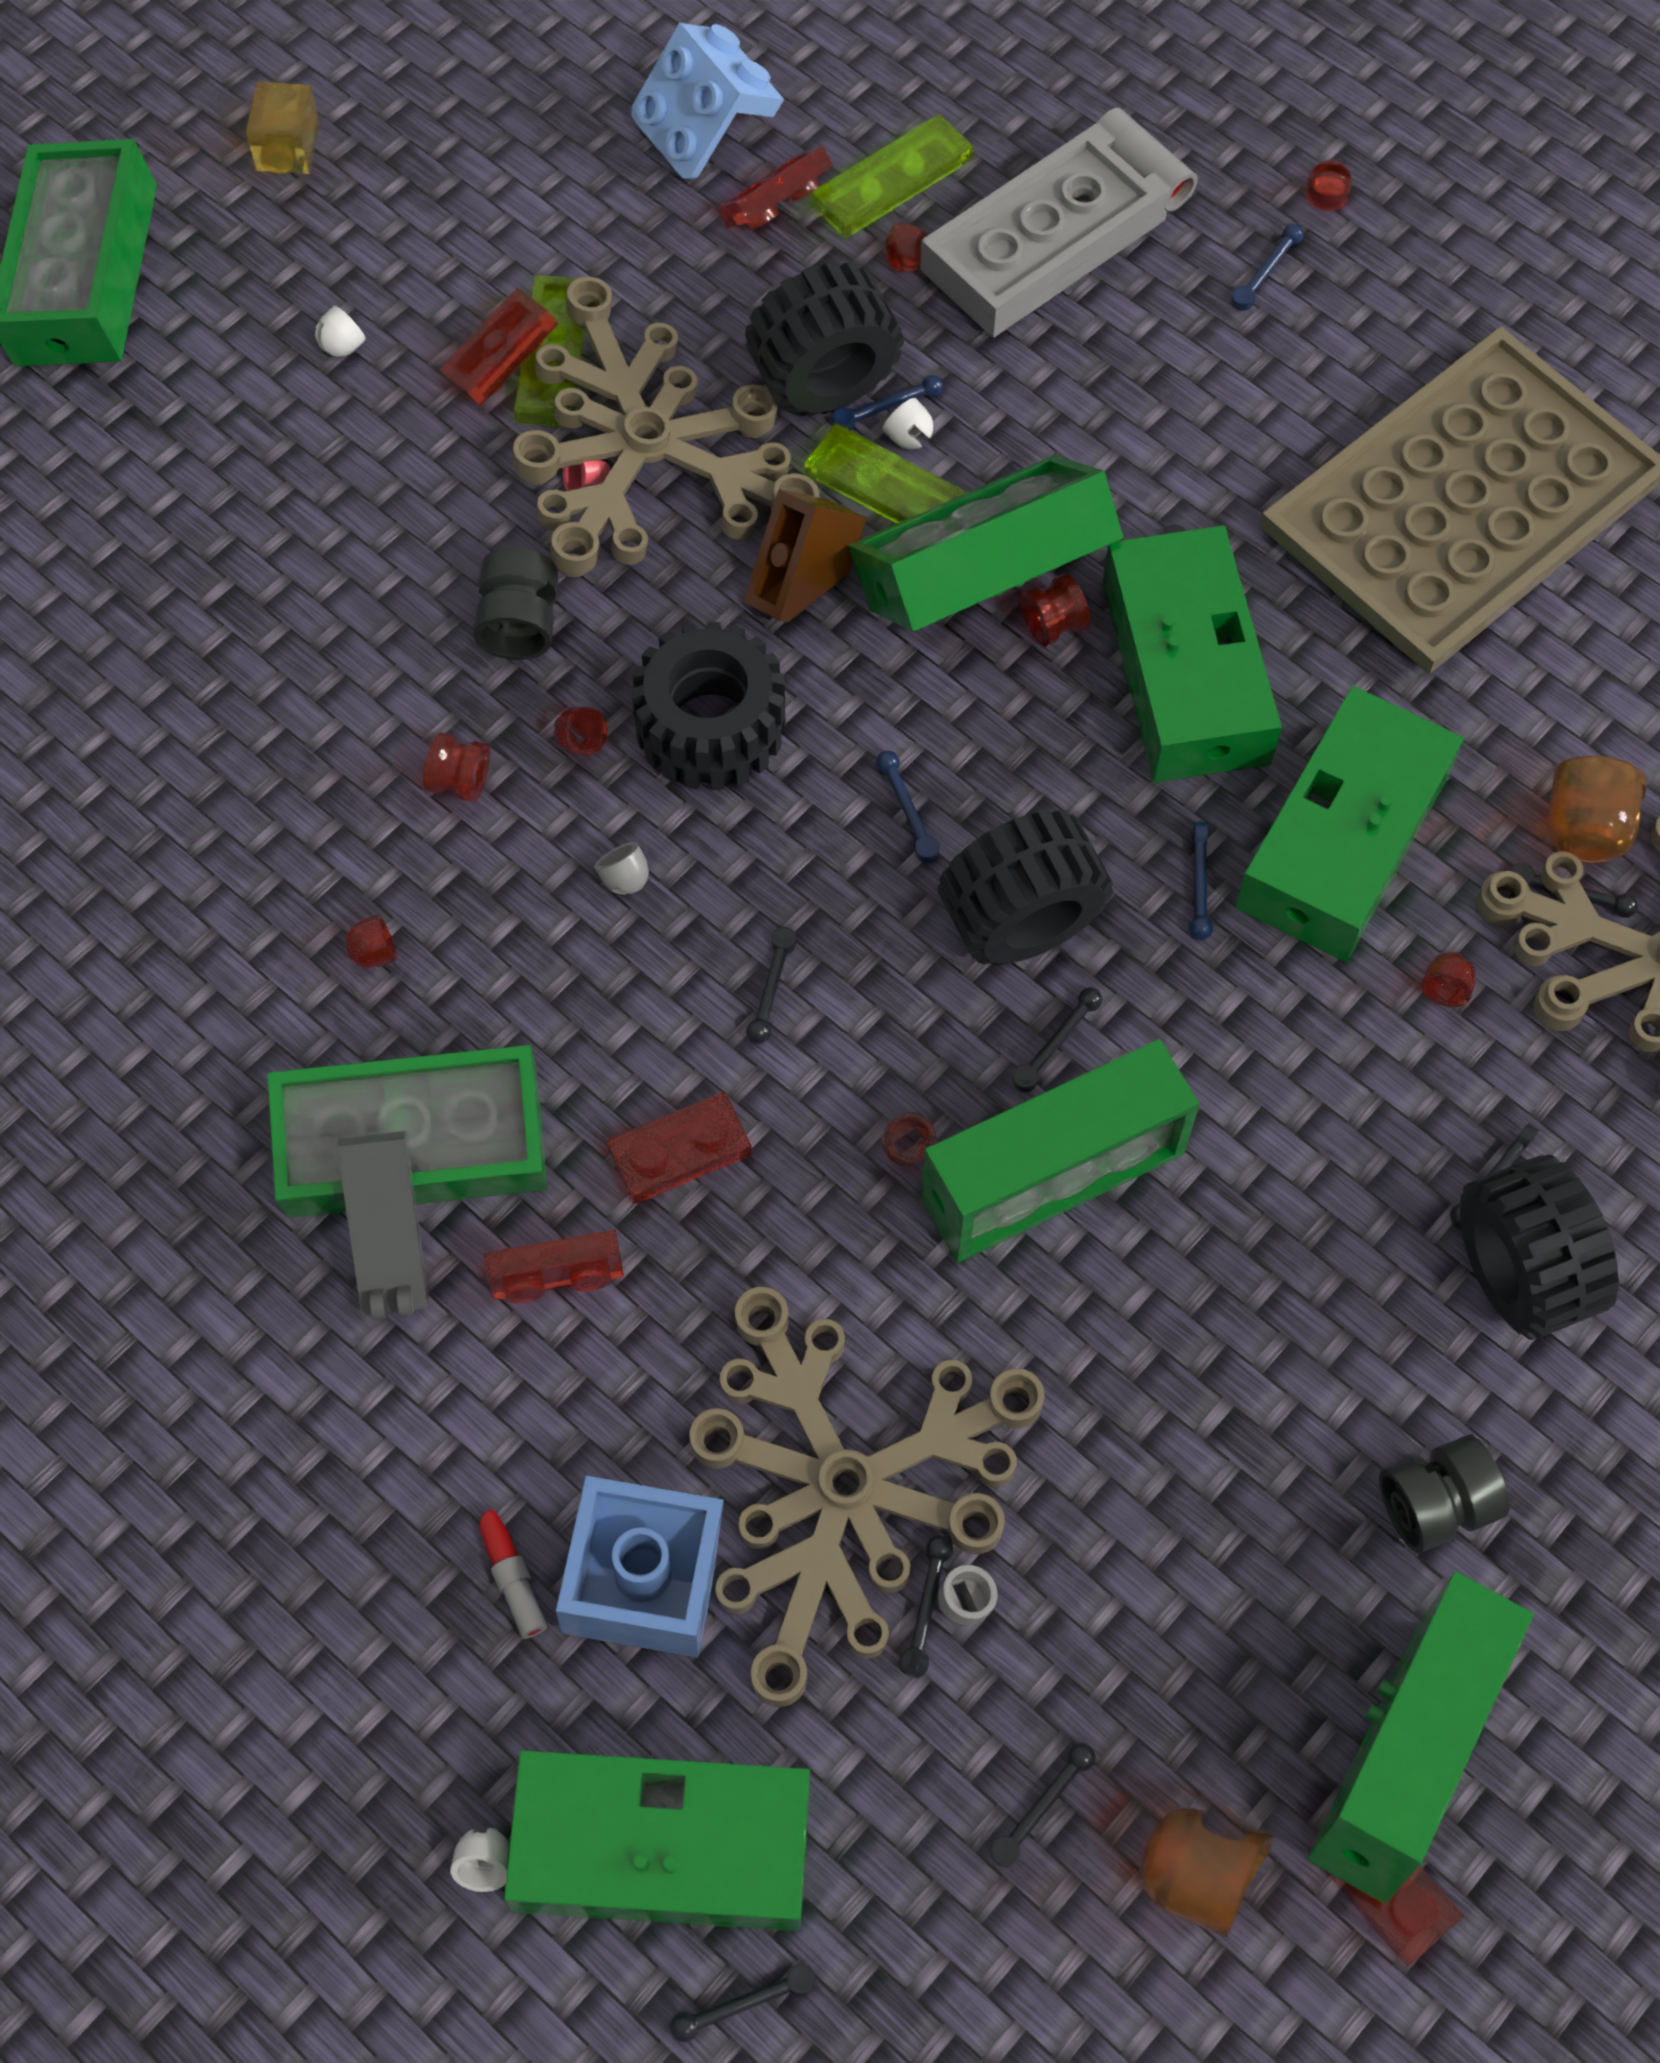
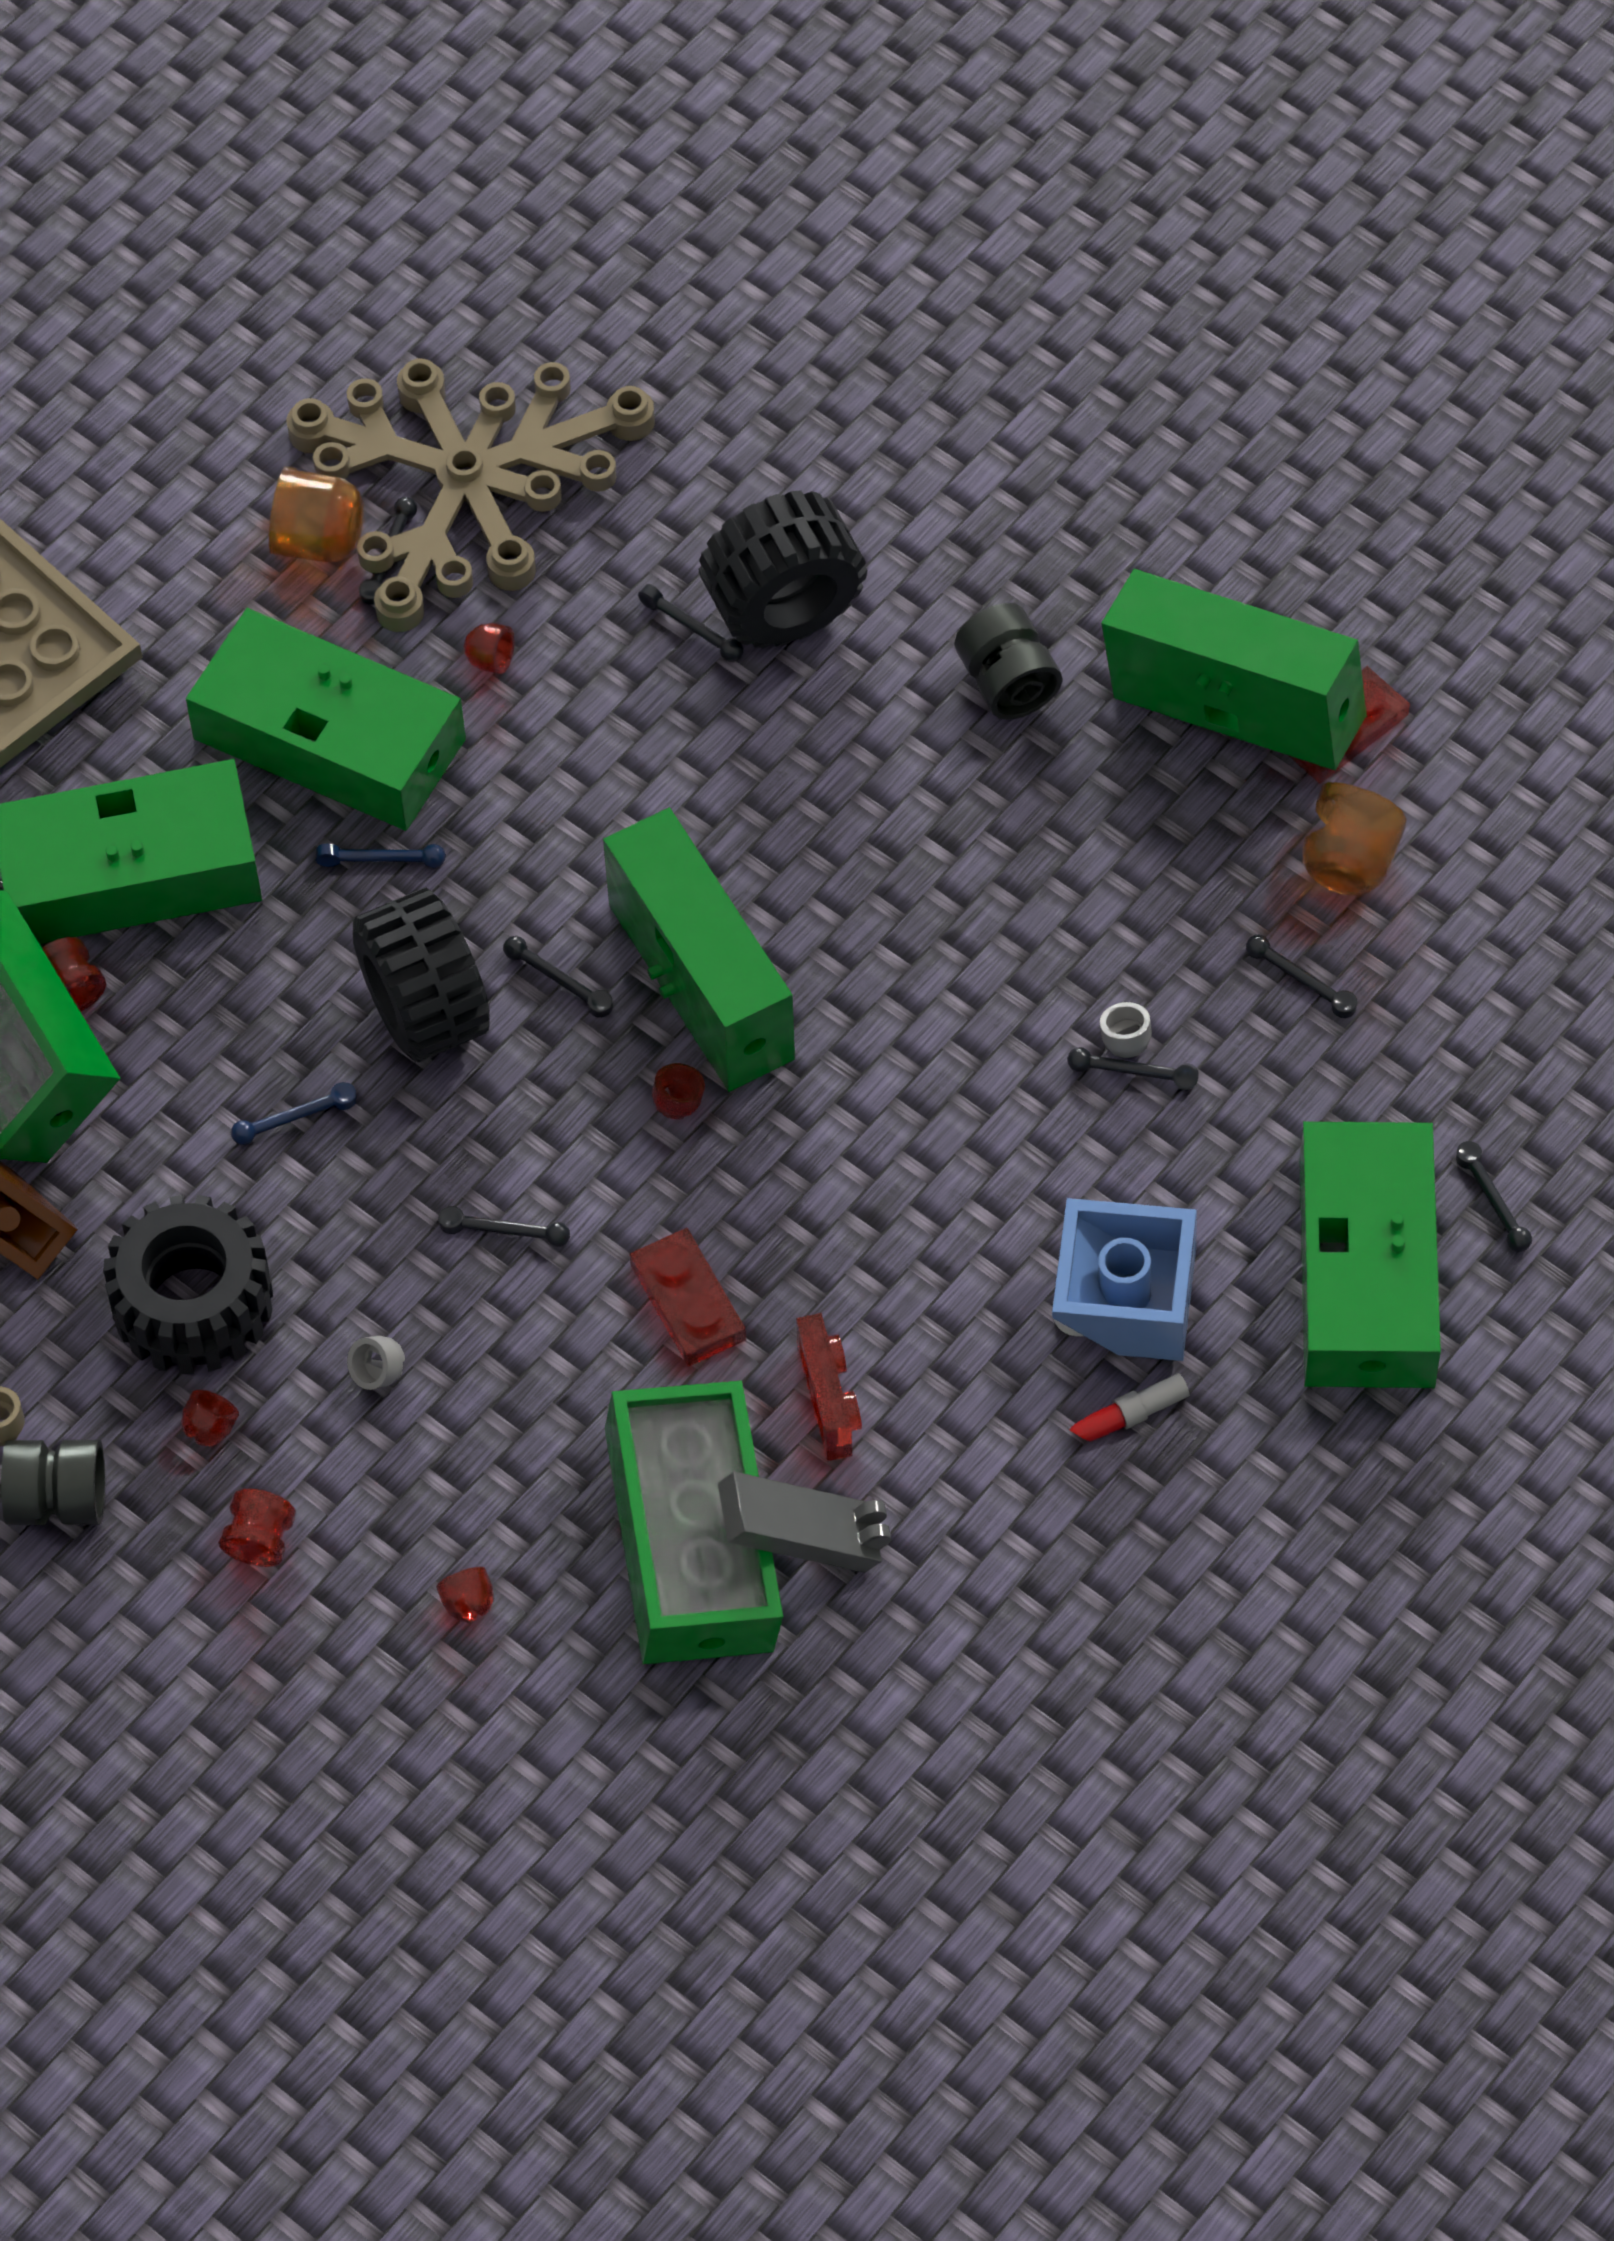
camera: 90 degrees left, 5 degrees down
white hinge [451,1828,510,1892] -> none
dark tan plant [689,1287,1045,1707] -> none

